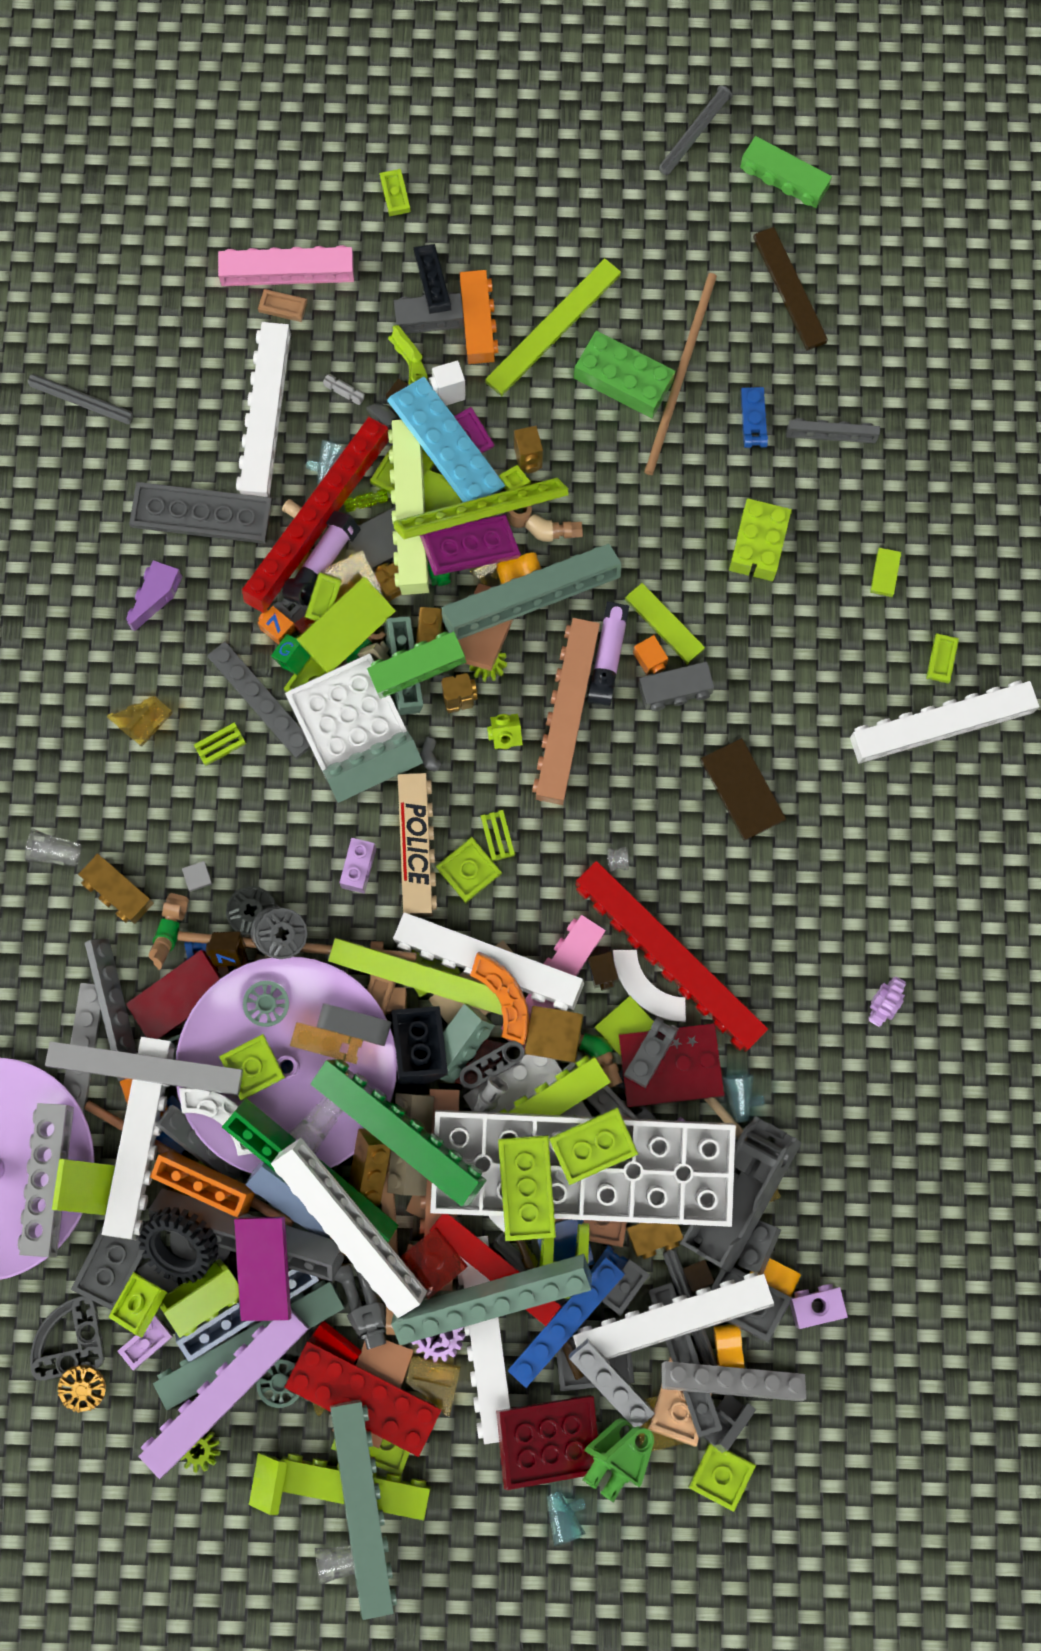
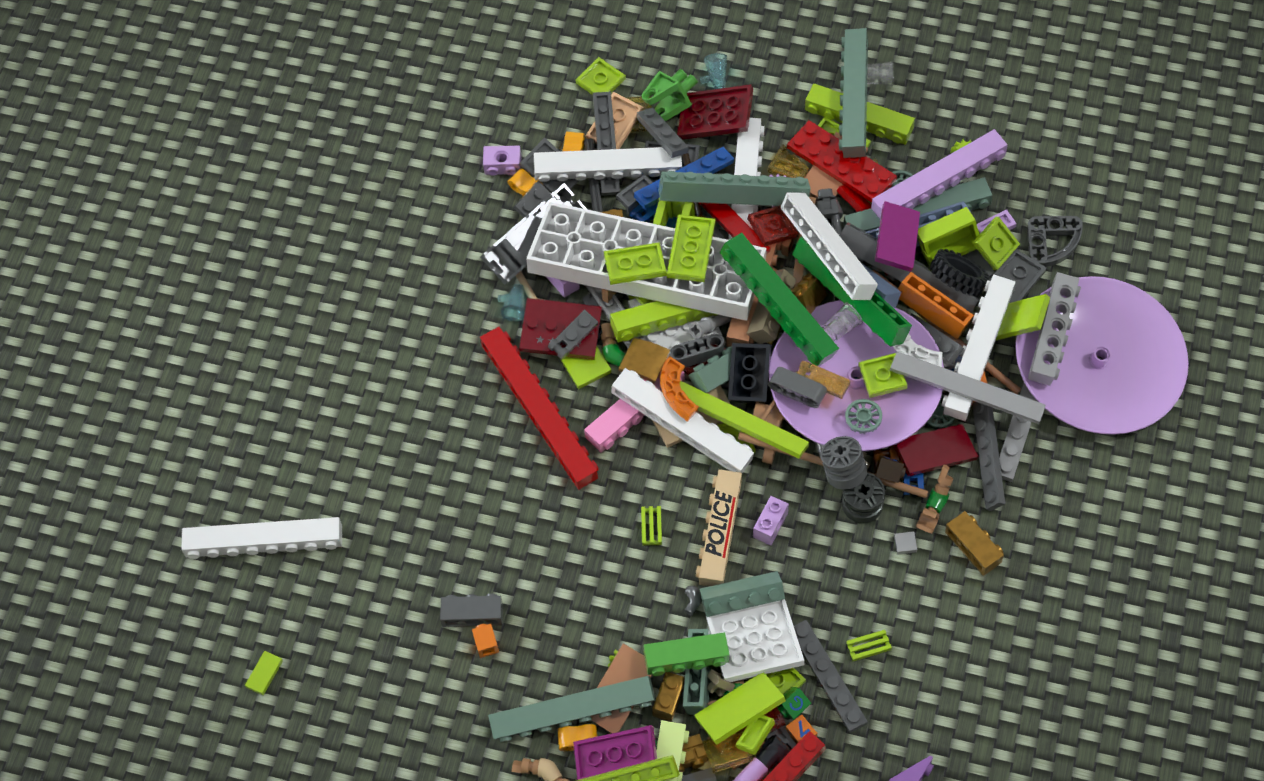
camera: 160 degrees left, 15 degrees down
clear plant [25,829,81,866] -> none
pearl gold wheel [58,1365,106,1413] -> none
clear yellow wing [107,696,173,747] -> none
lime tile [249,1453,287,1515] -> none
lime tile [436,837,502,904] -> none
pearl gold brick [441,673,478,713] -> none
lime brick [487,714,523,749] -> none
nougat brick [532,618,600,805] -> none
piece [587,601,630,707] -> none
dark brown brick [587,952,619,991] -> none
clear wheel [607,847,629,872] -> none
white tile [613,950,686,1022] -> none
lime tile [625,583,705,665] -> none
light grey plate [662,1361,806,1401] -> none
dark brown tile [683,1259,714,1292] -> none
dark brown tile [700,738,786,841] -> none
dark grey panel [703,1395,756,1453] -> none
lime piece [729,498,792,581] -> none
lavender gear [869,976,906,1027] -> none
lime tile [926,633,959,684] -> none

